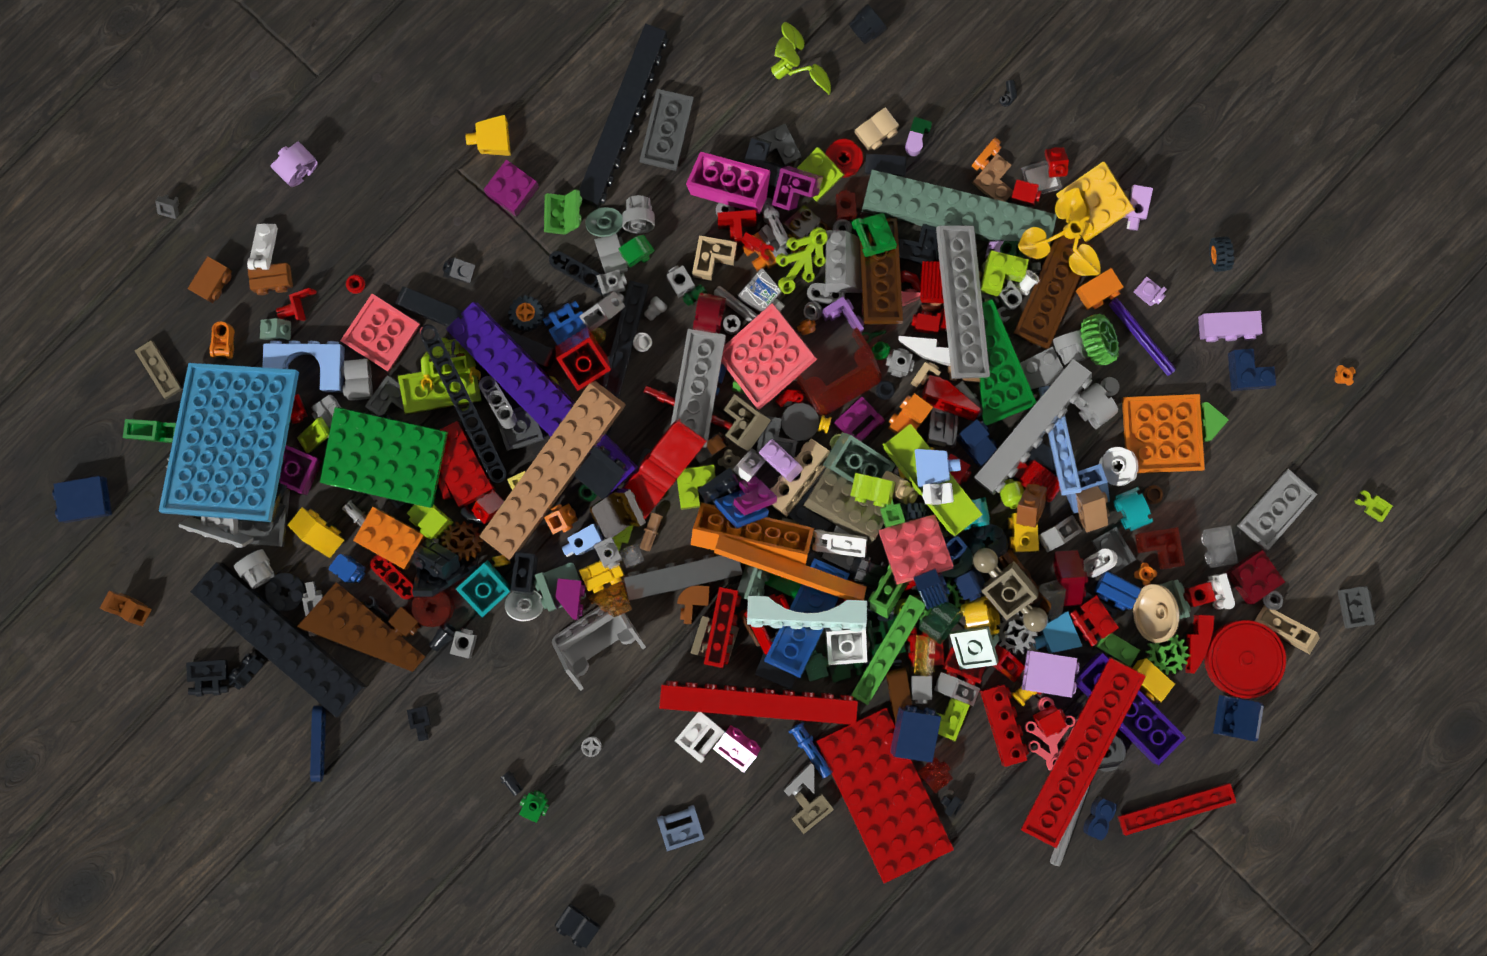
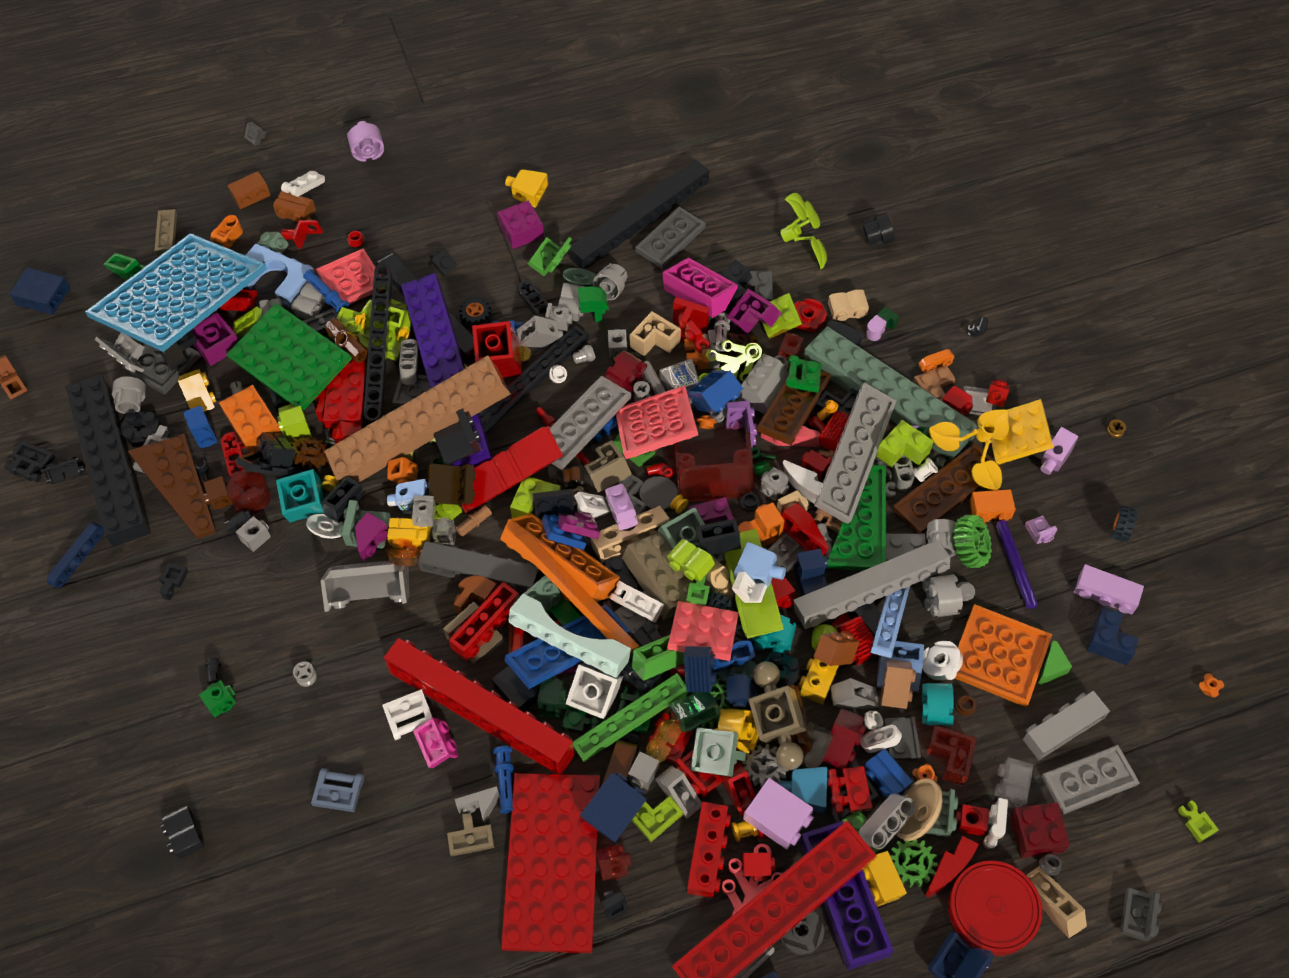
camera: 30 degrees right, 25 degrees down
none -> blue pin [303,269,349,314]
none -> reddish brown piece [326,318,368,363]
none -> blue brick [687,370,744,413]
none -> black brick [696,519,741,555]
none -> light orange arm [817,400,838,421]
none -> light grey beam [859,793,915,849]
none -> white plate [864,711,883,731]
none -> light grey brick [1023,691,1110,760]
none -> pearl gold bush [1107,419,1126,438]

